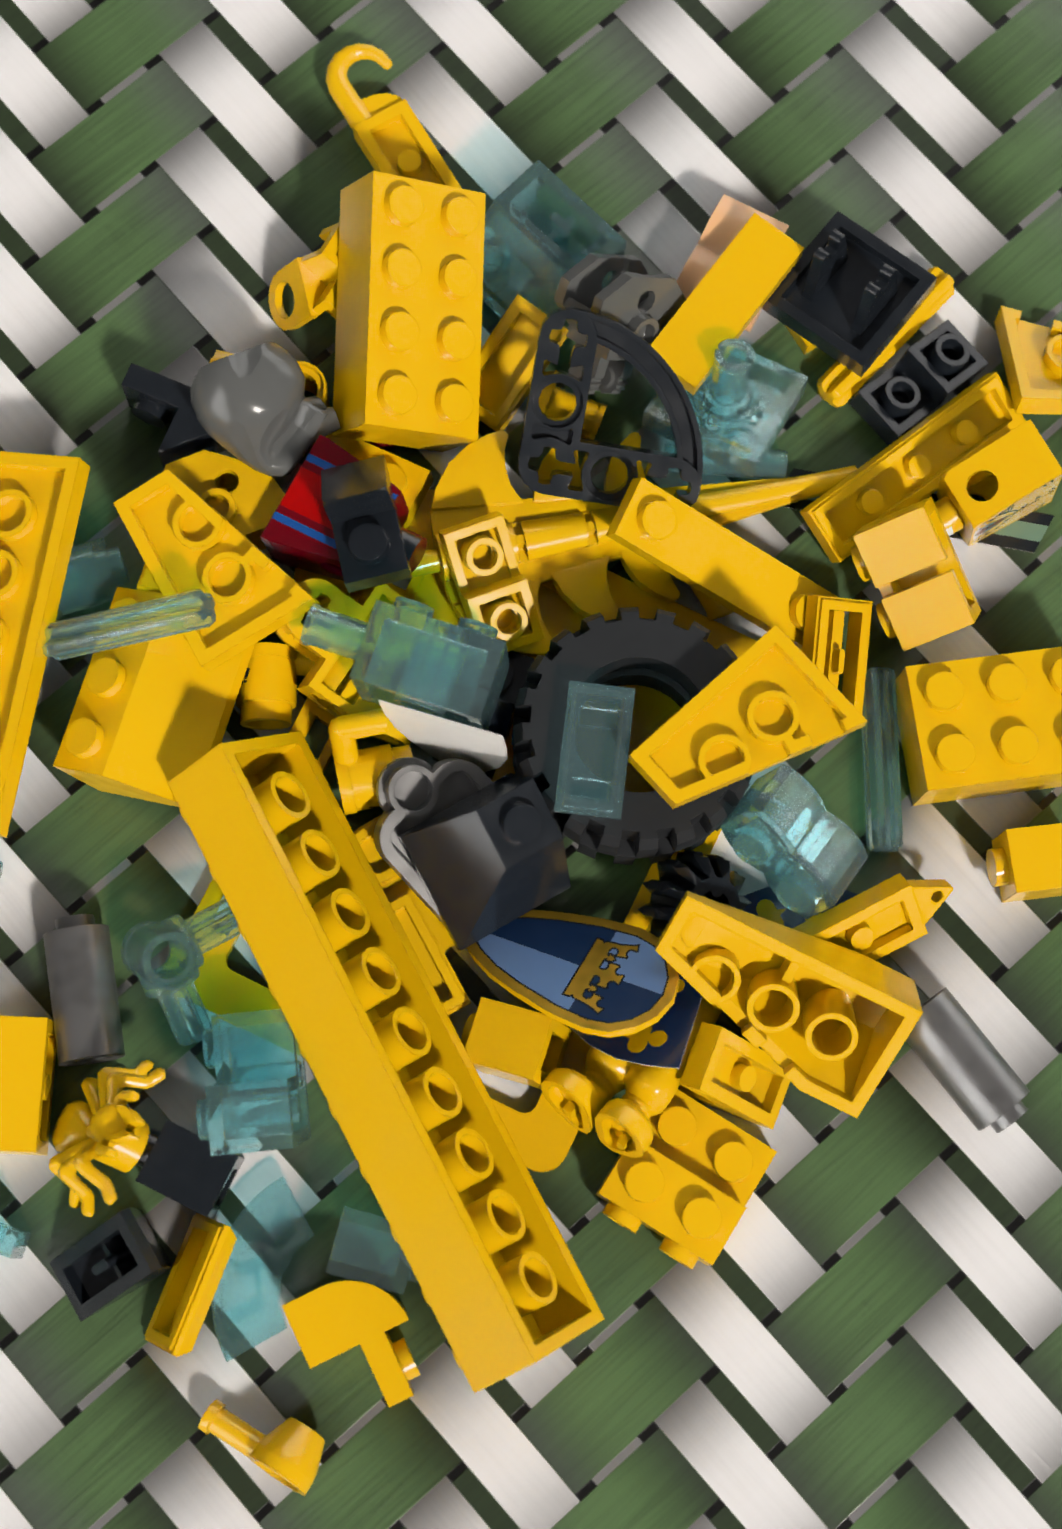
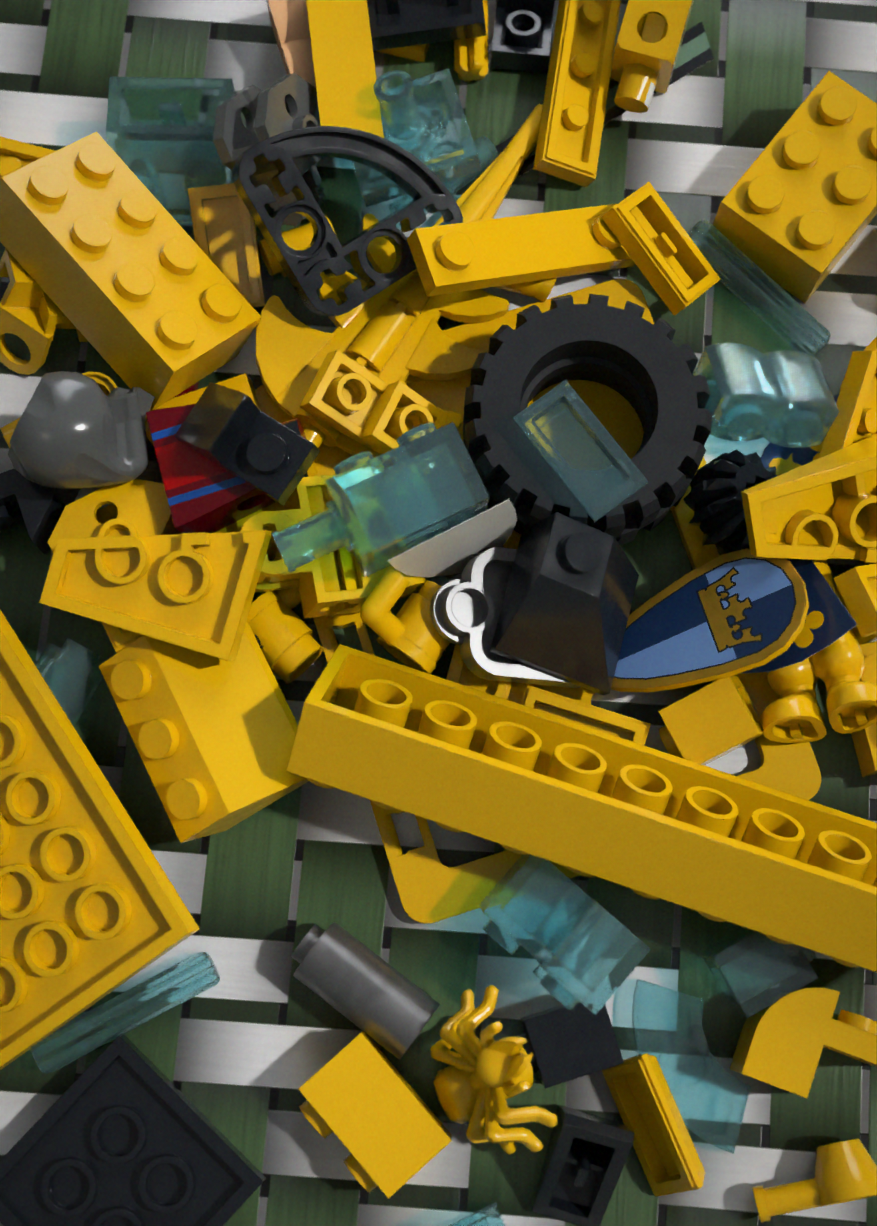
camera: 35 degrees left, 0 degrees up
clear light blue axle [42,589,216,661] -> none
clear light blue axle [121,898,241,1046] -> none
yellow wing [628,625,868,809] -> none
yellow piece [851,497,981,652] -> none

